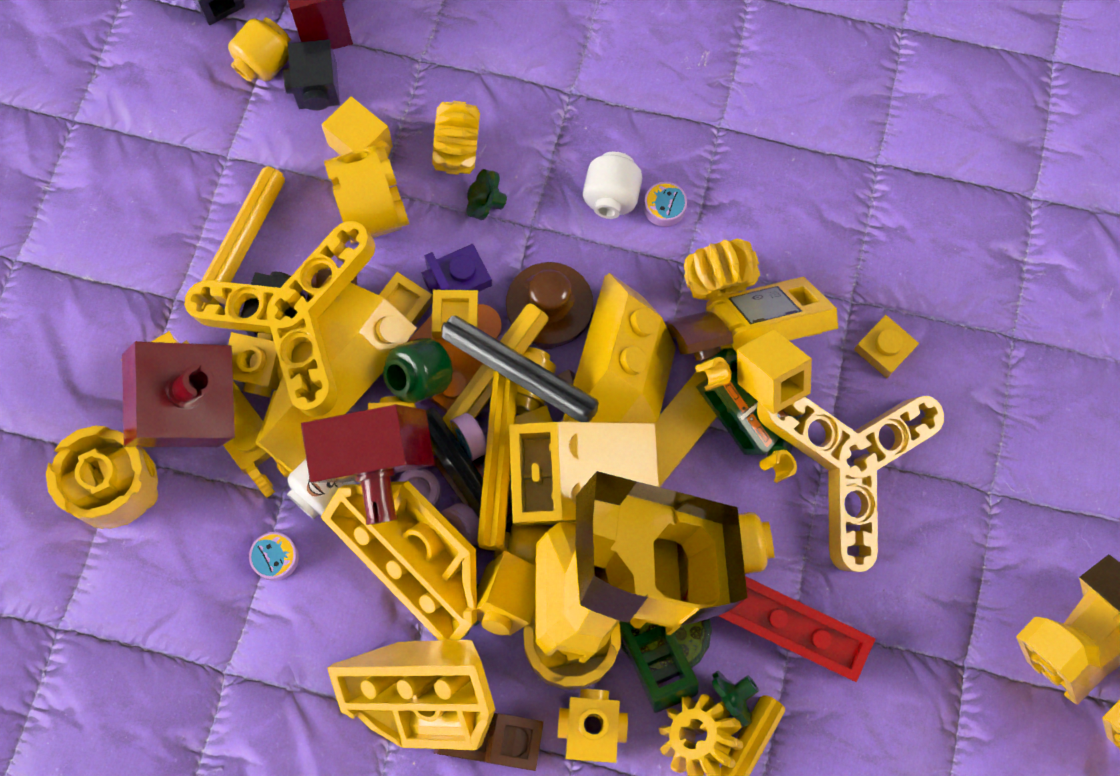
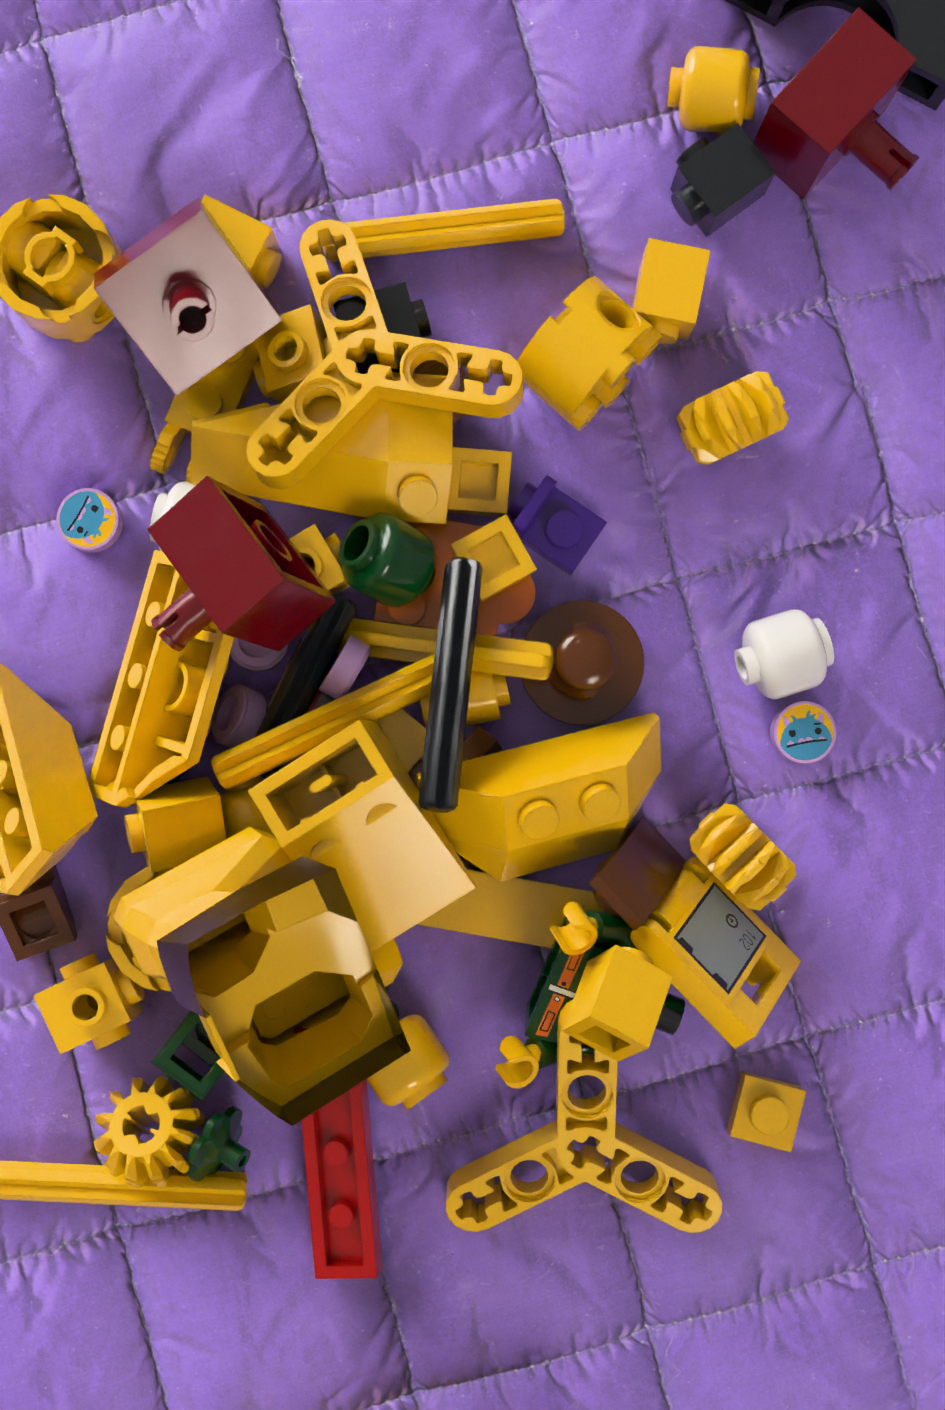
camera: 65 degrees right, 15 degrees up
dark green plant [466,169,507,220] -> none

